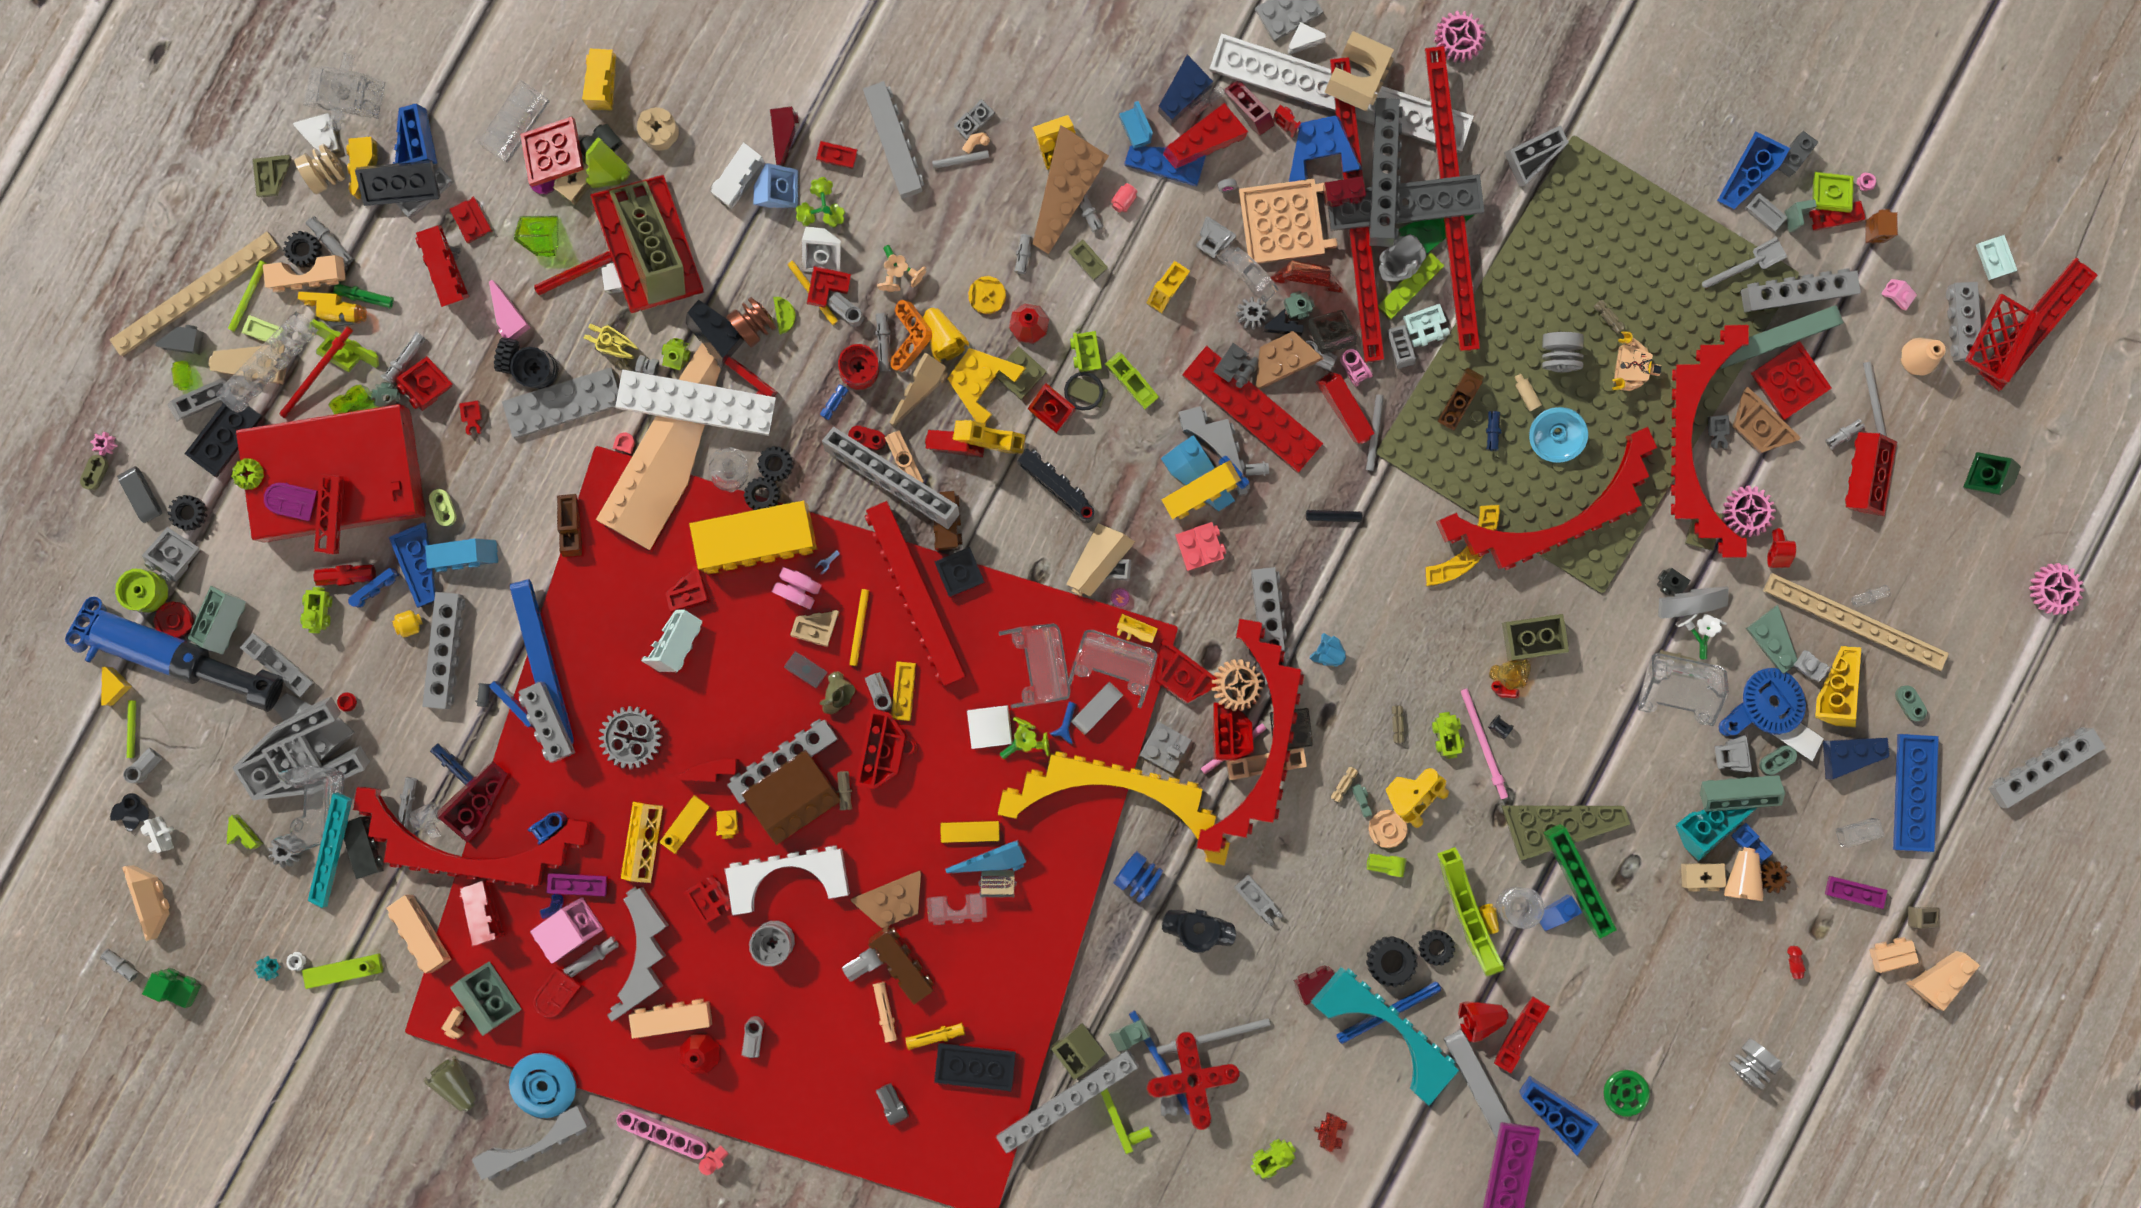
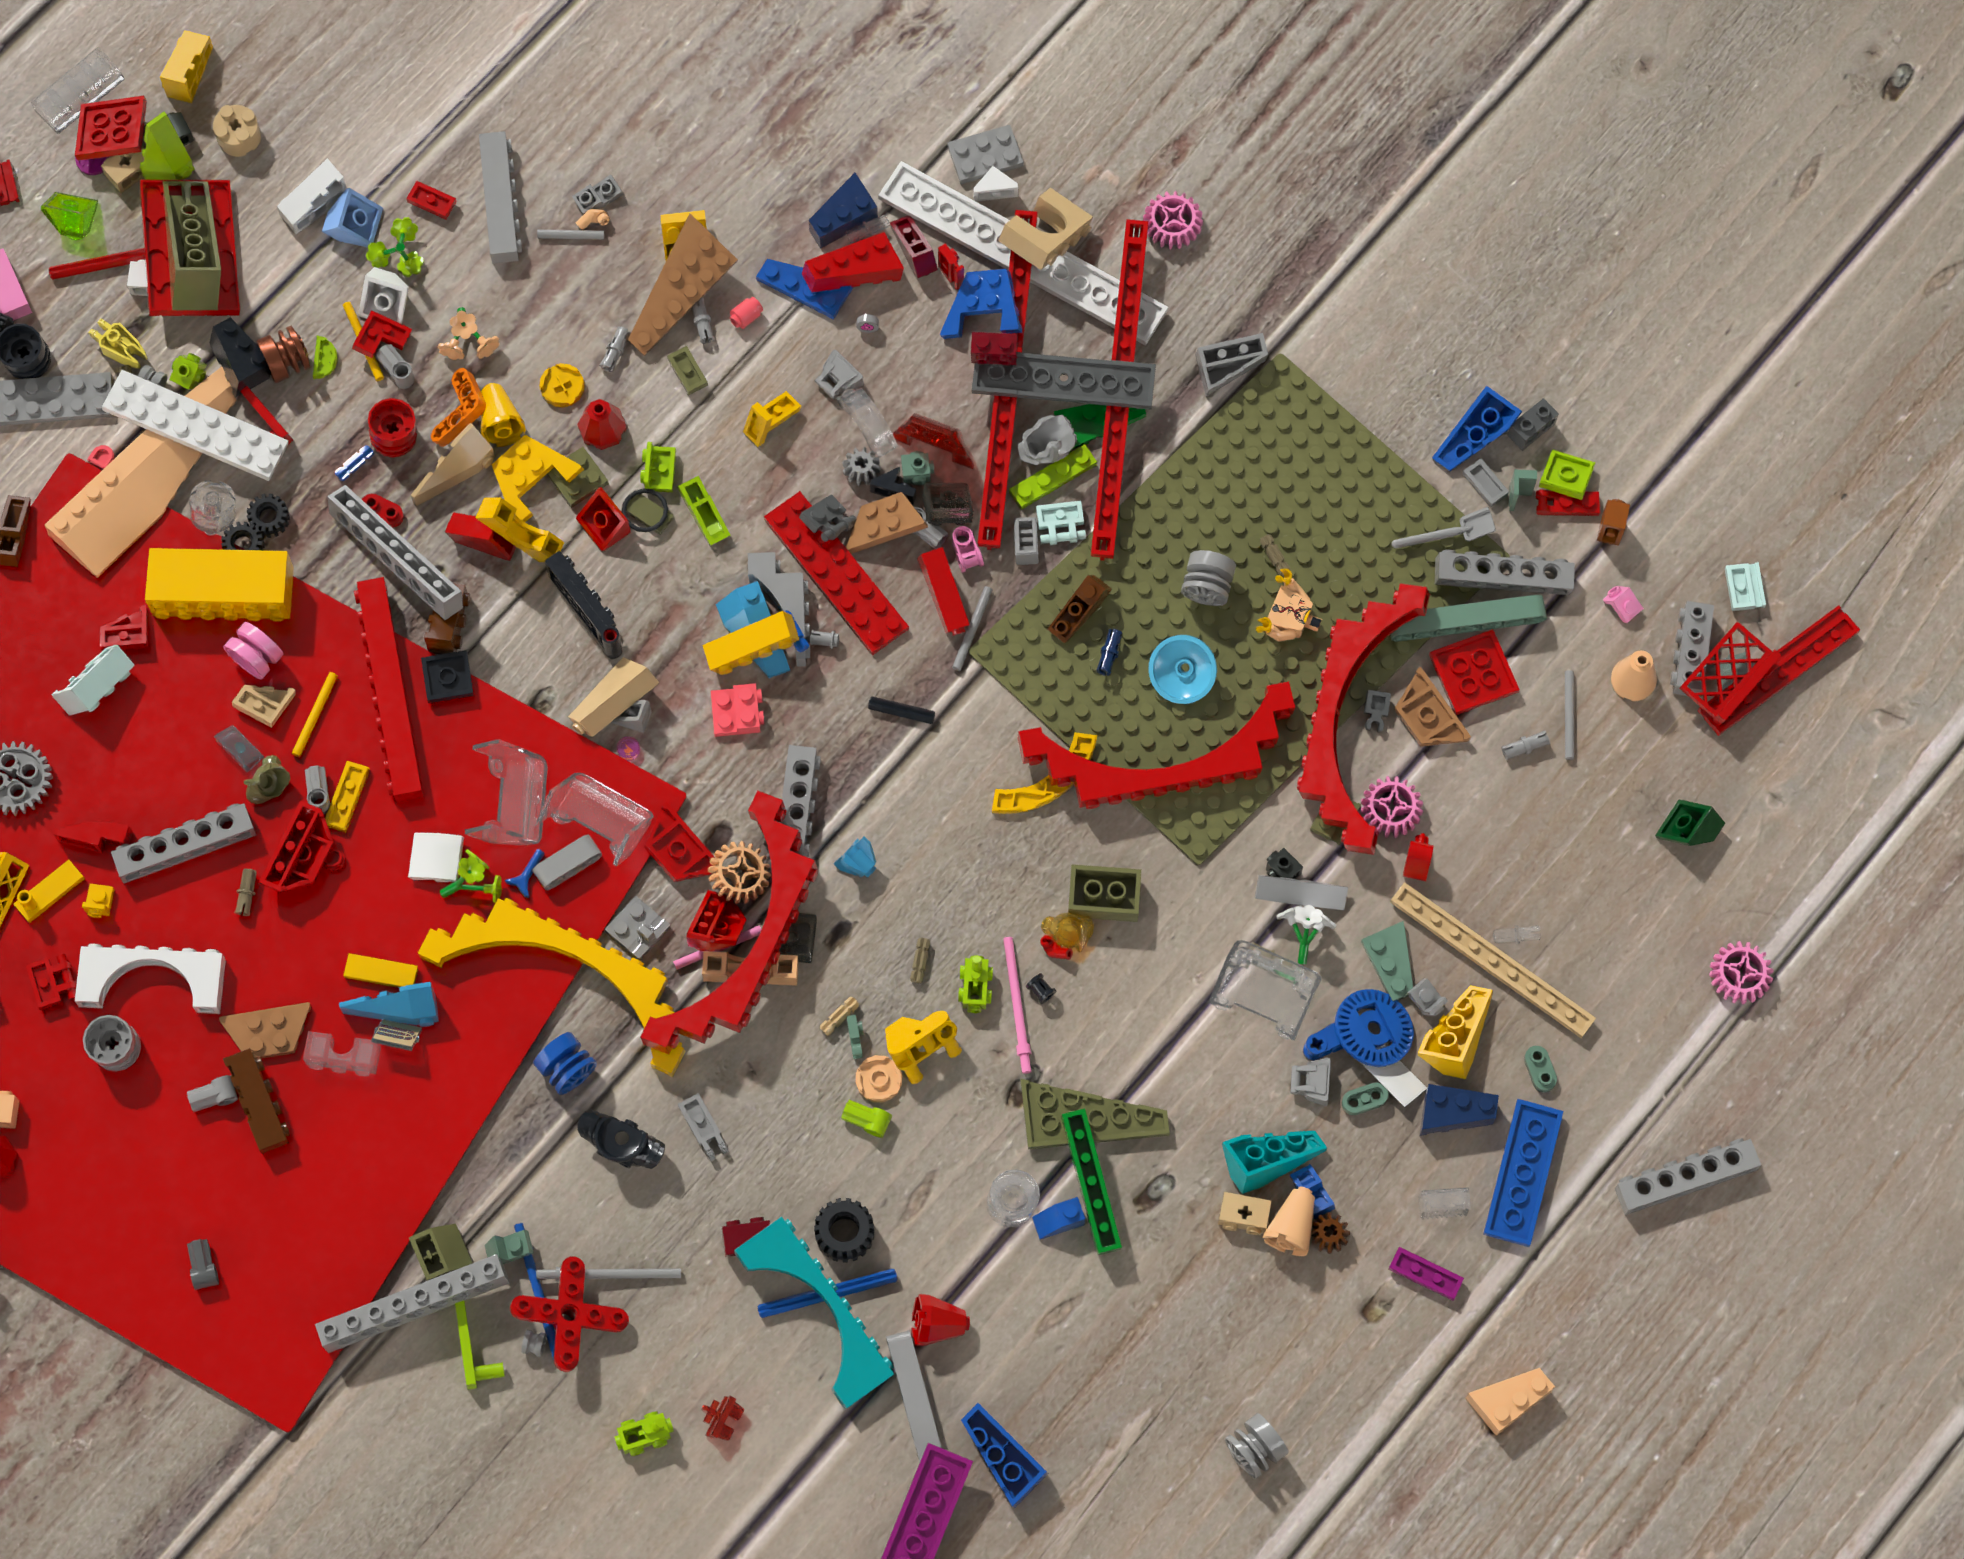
camera: 10 degrees right, 15 degrees down
reddish brown slope [741,749,841,845] -> none
light grey piece [742,1016,764,1058] -> none
dark red slope [770,106,799,166] -> none
light blue hand [815,550,840,574] -> none
light nougat pin [873,982,897,1042] -> none
light grey pin [875,313,892,372] -> none
light nougat piece [885,430,924,483] -> none
yellow pin [906,1023,965,1050] -> none
black plate [934,1043,1016,1091] -> none
yellow plate [1117,614,1158,643] -> none
dark azure panel [1119,101,1153,149] -> none
light nougat plate [1239,179,1337,265] -> none
dark grey brick [1369,98,1403,247] -> none
black tyre [1418,930,1455,966] -> none
lime arch [1437,847,1504,977] -> none
yellow cone [1478,904,1500,934] -> none
red slope [1494,996,1550,1073] -> none
tan cylinder [1515,374,1542,411] -> none
green plate [1603,1070,1650,1117] -> none
sand green brick [1699,775,1785,812] -> none
red arm [1787,946,1806,979] -> none
red slope [1845,432,1897,516] -> none
bright pink plate [1857,173,1876,191] -> none
light nougat brick [1869,937,1919,973] -> none
dark tan slope [1908,906,1939,928] -> none

